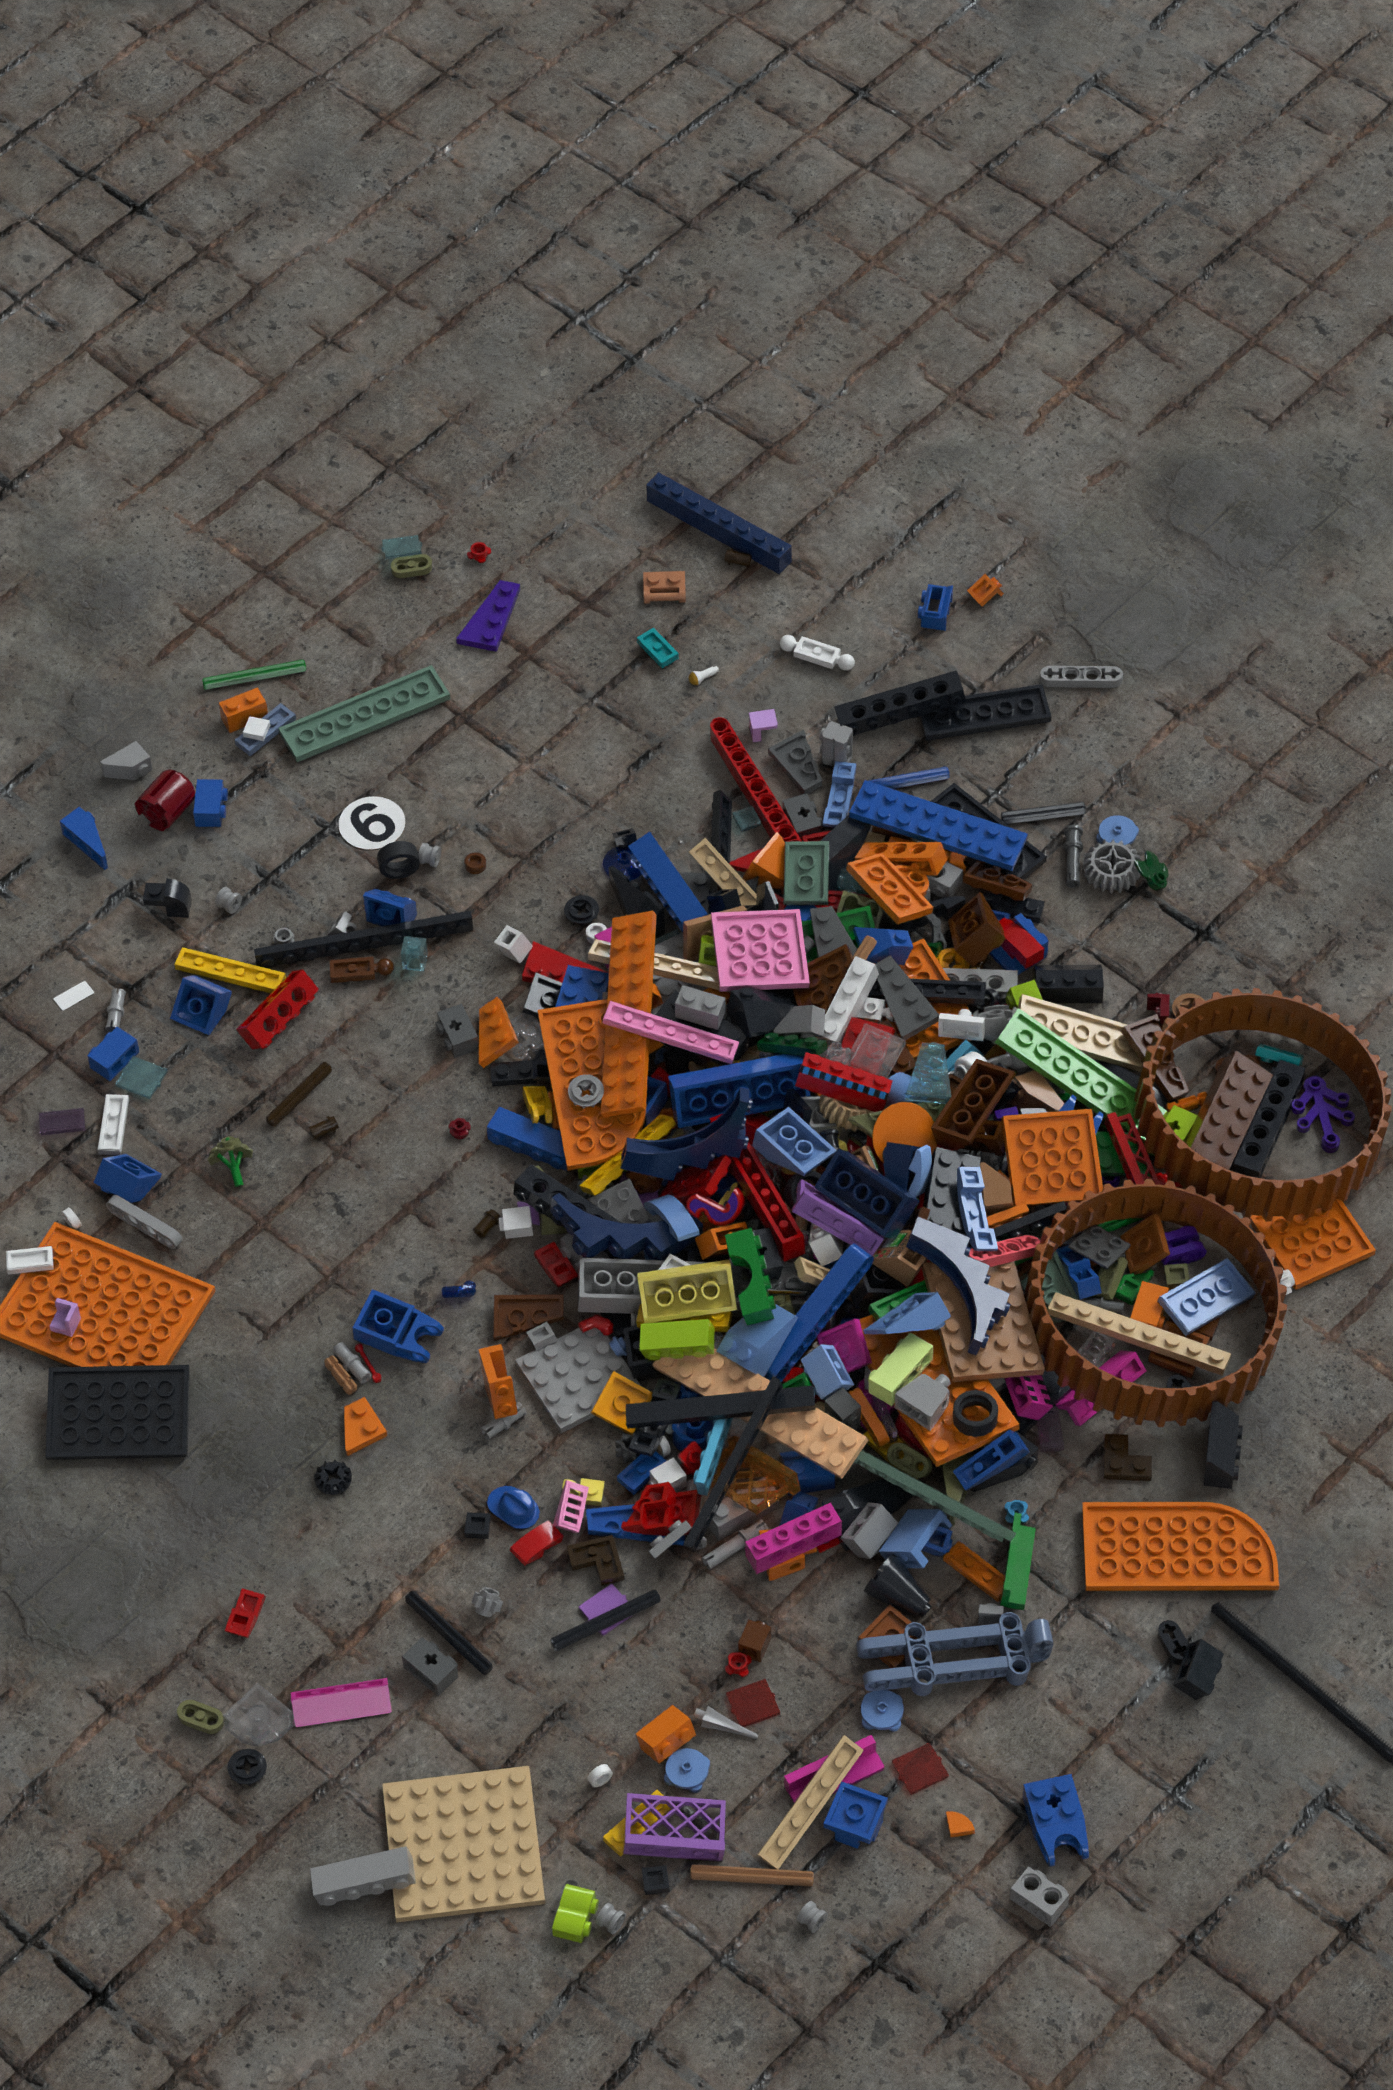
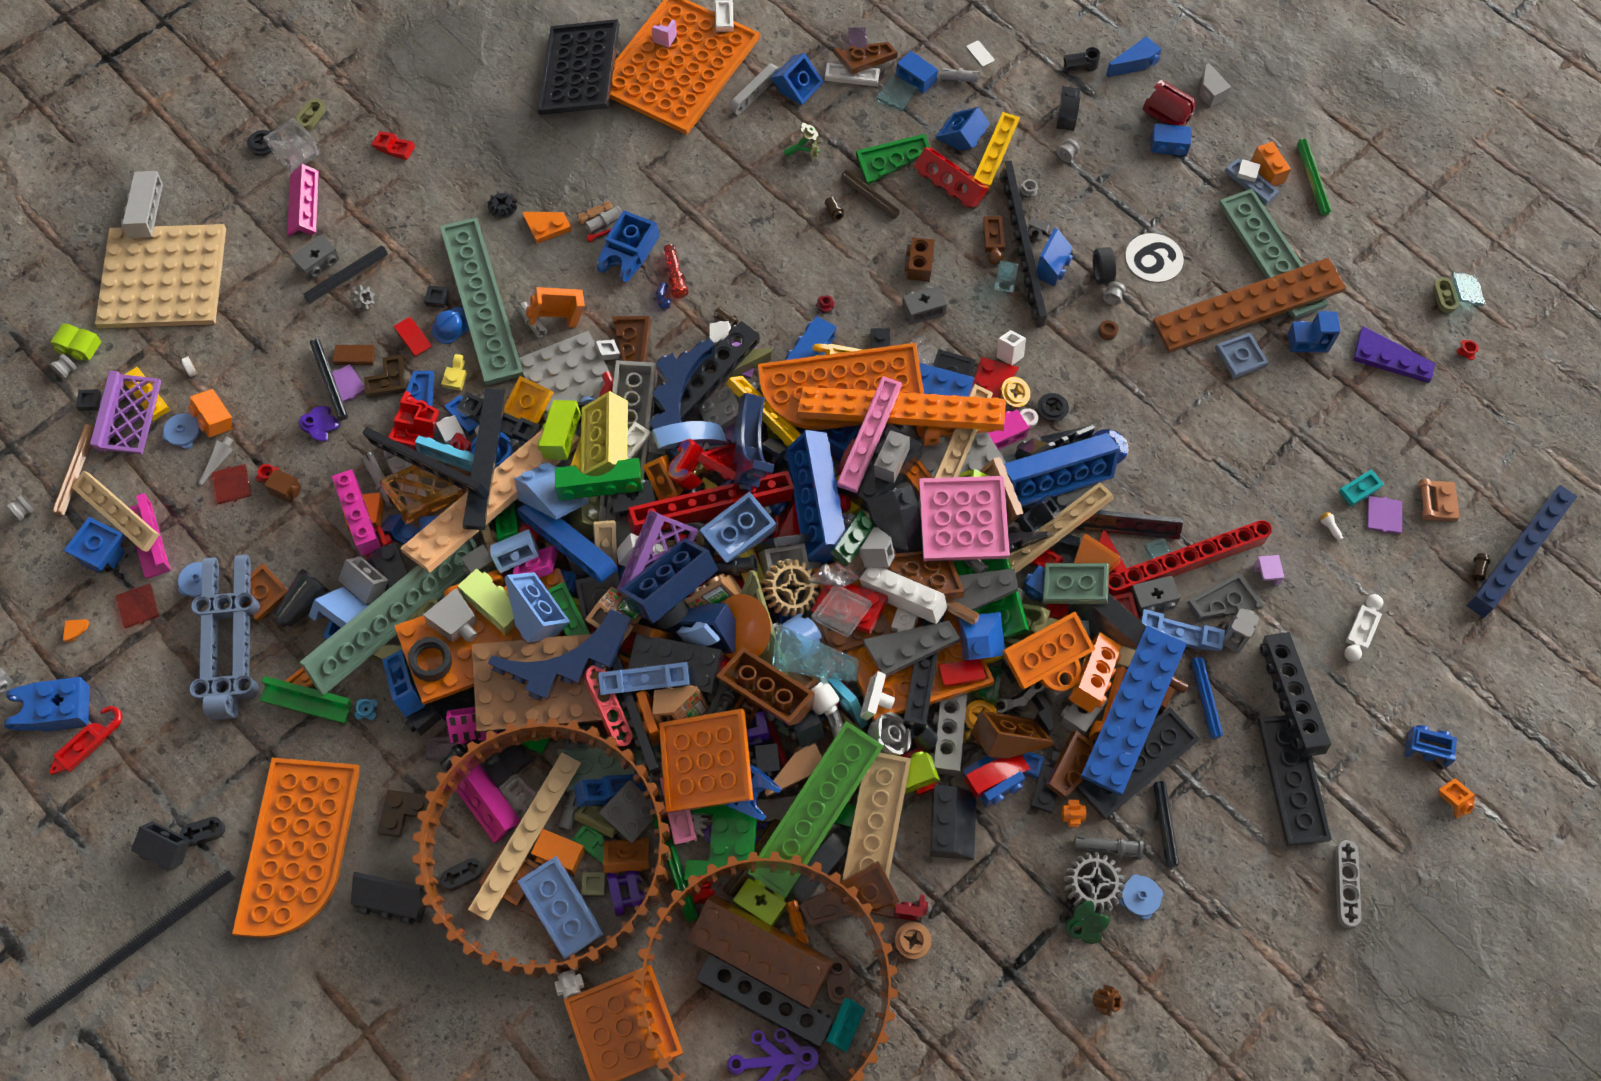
camera: 90 degrees right, 10 degrees up
white tile [62,1207,82,1230] -> none
orange wing [479,997,519,1068] -> none
bright pink slope [553,1480,589,1533] -> none
light grey gear [568,1075,604,1109] -> none
black plate [612,828,637,847] -> none
light grey wing [649,1520,692,1558] -> none
red brick [795,1052,893,1112] -> none
light grey plate [978,1603,1004,1625] -> none
red fence [1104,1112,1160,1185] -> none
none -> red plate [49,706,123,775]
none -> dark purple plate [299,406,341,441]
none -> reddish brown tile [333,345,376,365]
none -> black pin [439,744,467,772]
none -> sand green plate [440,217,524,385]
none -> clear red pin [663,244,689,298]
none -> reddish brown wing [834,42,898,75]
none -> green wing [856,134,930,185]
none -> reddish brown brick [904,237,935,282]
none -> red tile [938,659,986,688]
none -> yellow gear [1000,377,1030,408]
none -> orange gear [1061,799,1086,827]
none -> black piece [1063,47,1100,71]
none -> reddish brown gear [1093,985,1122,1016]
none -> dark orange plate [1153,257,1346,353]
none -> sand blue plate [1215,333,1269,379]
none -> blue brick [1288,311,1341,352]
none -> medium lavender piece [1367,496,1402,534]

